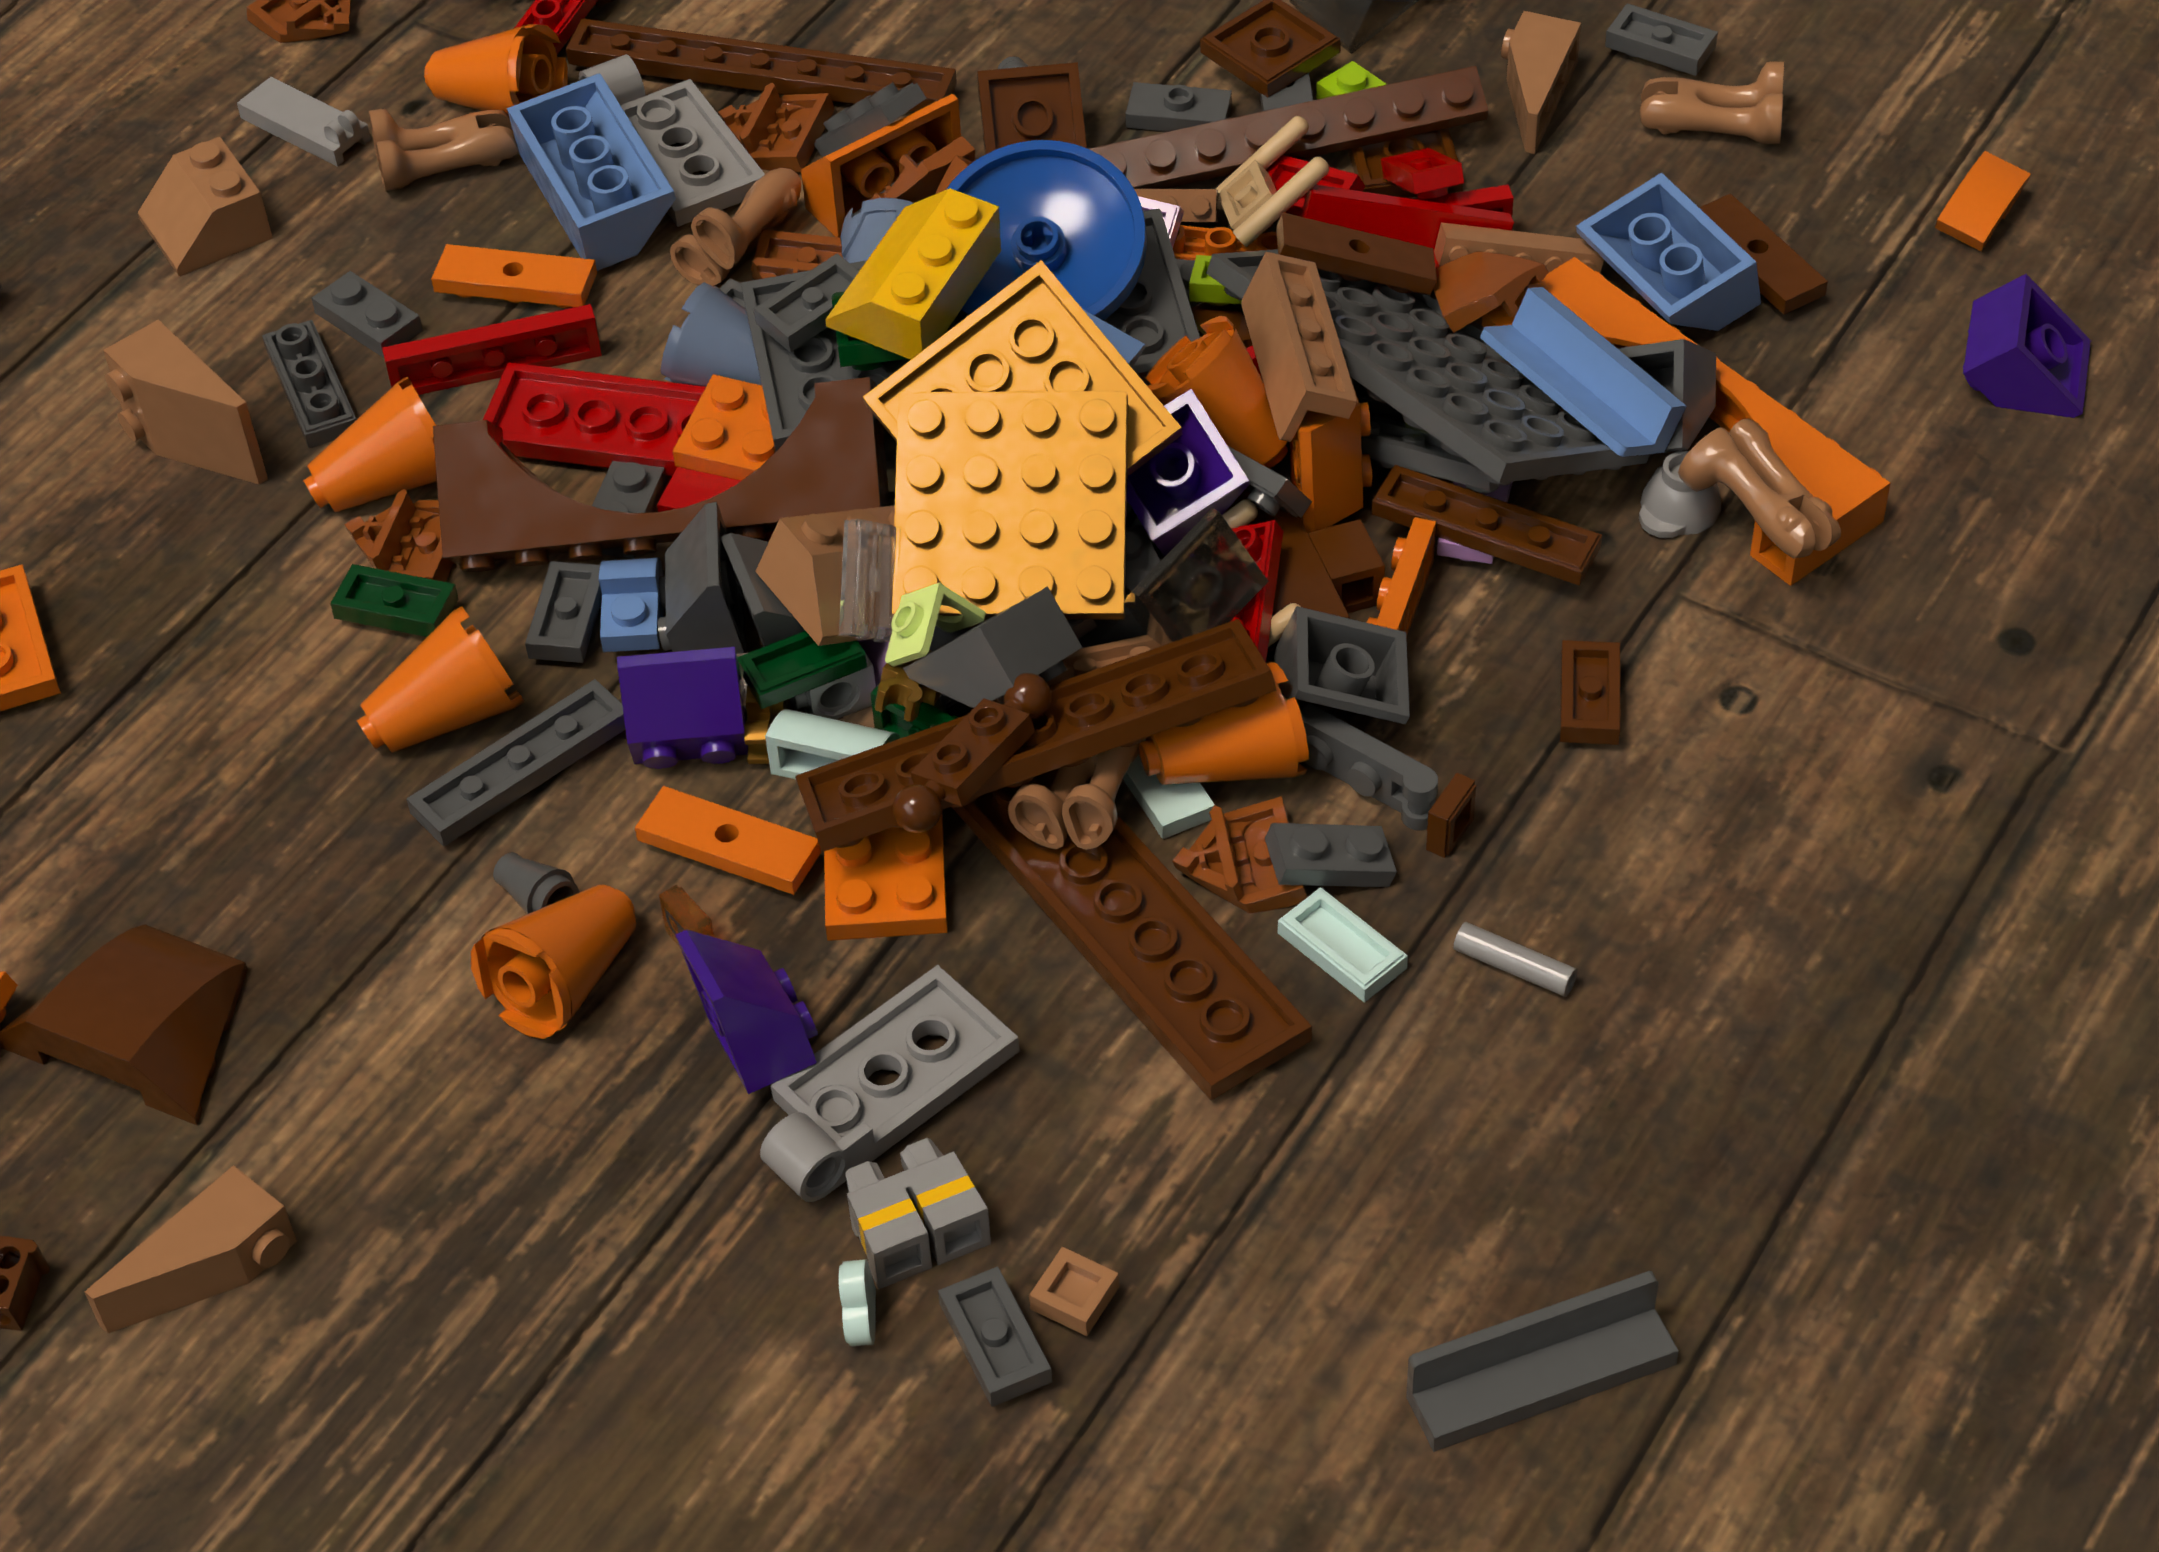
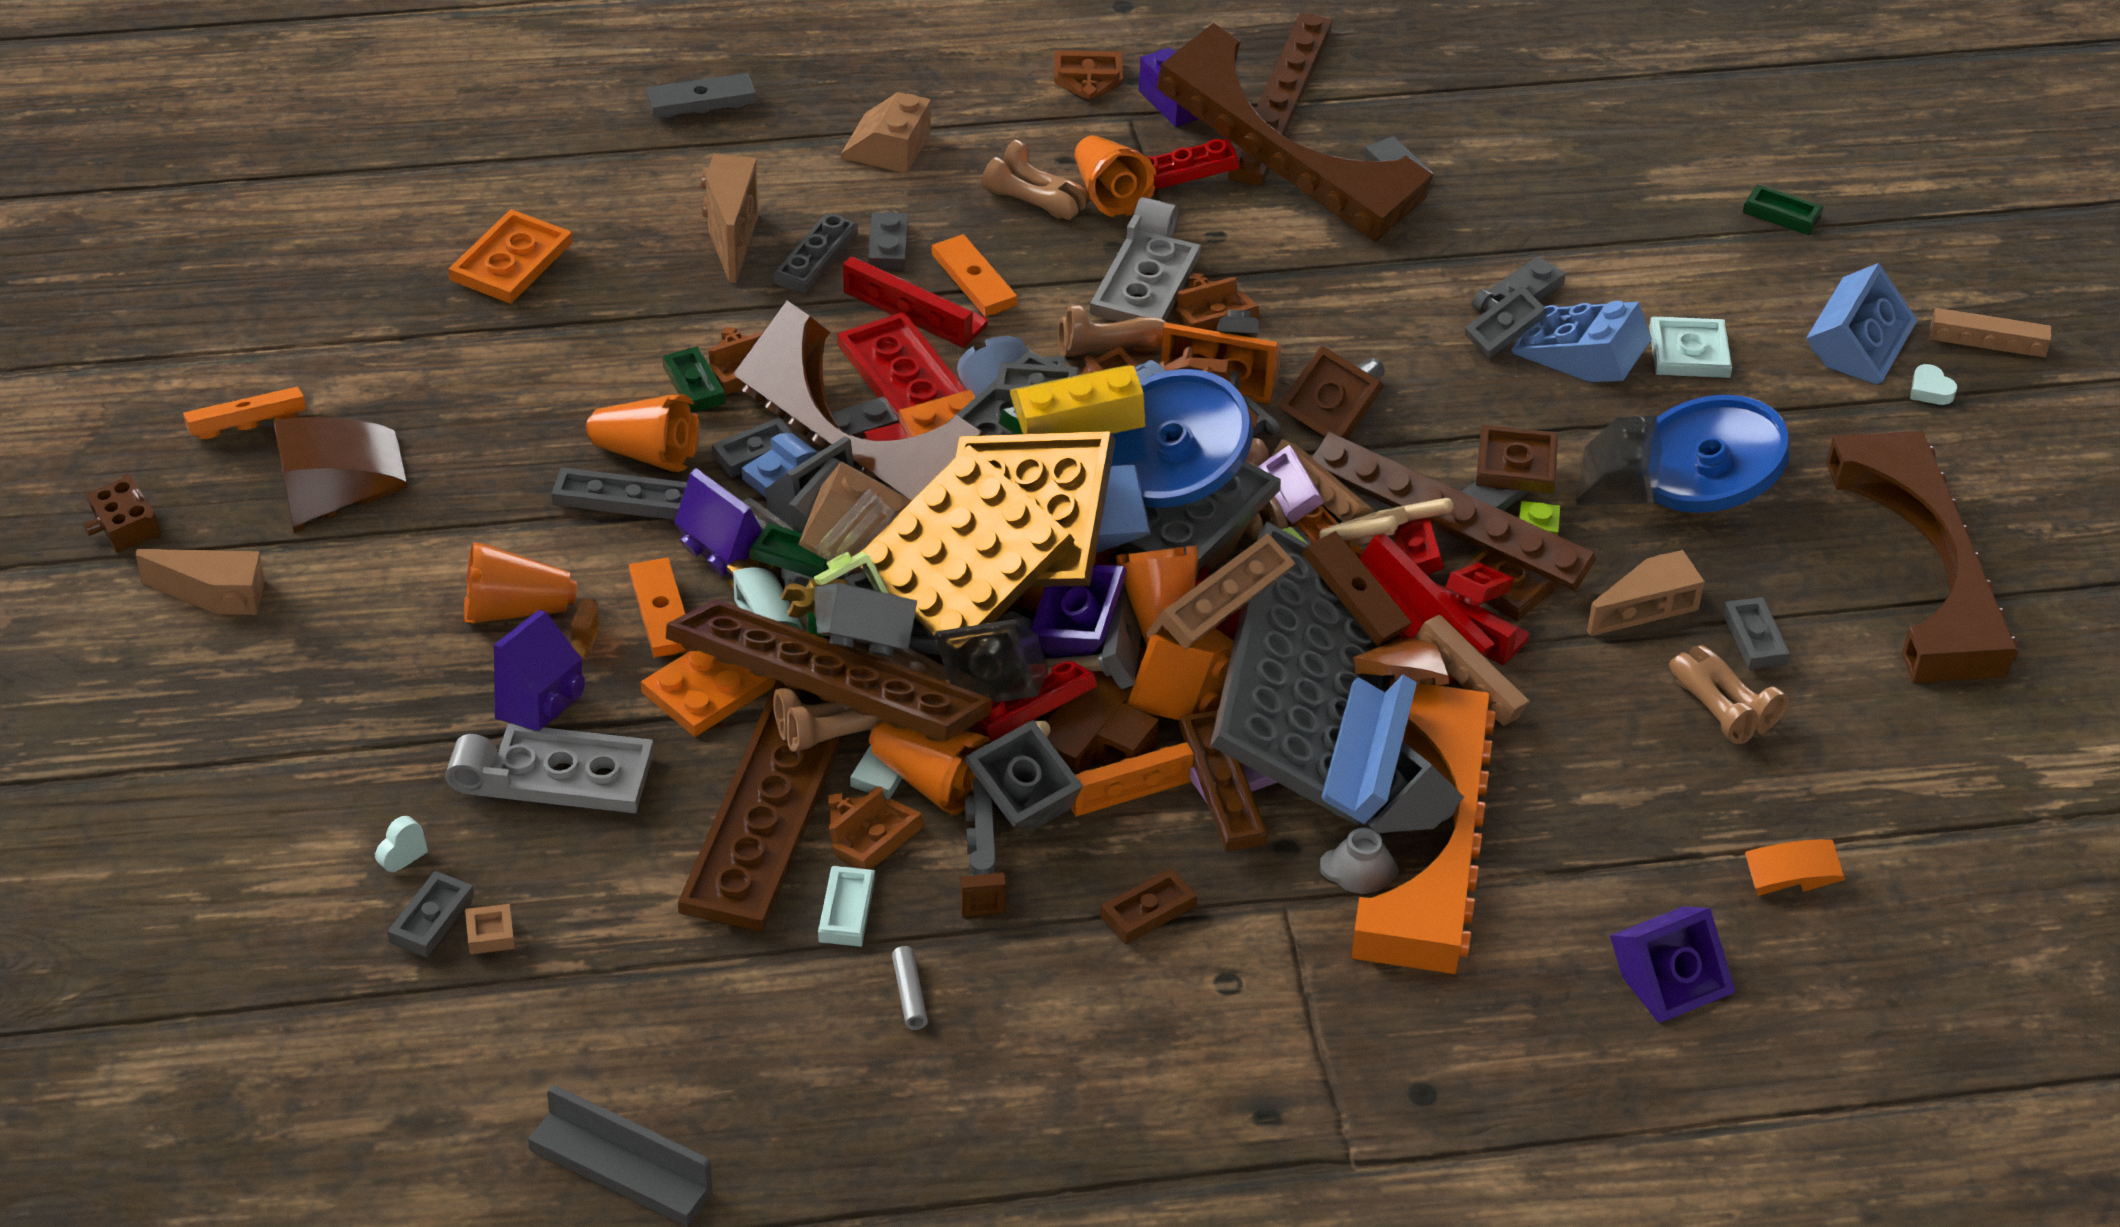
camera: 45 degrees right, 5 degrees down
light grey hinge [237,77,371,167] -> none
orange cone [303,377,437,512] -> none
dark grey cone [493,852,579,914] -> none
medium blue slope [507,73,676,271] -> none
reddish brown plate [566,18,957,112] -> none
light grey hips [845,1138,991,1289] -> none
reddish brown plate [893,673,1051,833] -> none
dark grey plate [1125,82,1232,132] -> none
dark grey plate [1265,823,1397,887] -> none
medium blue slope [1576,173,1761,331] -> none
medium nougat piece [1678,419,1841,558] -> none
reddish brown tile [1699,193,1828,315] -> none

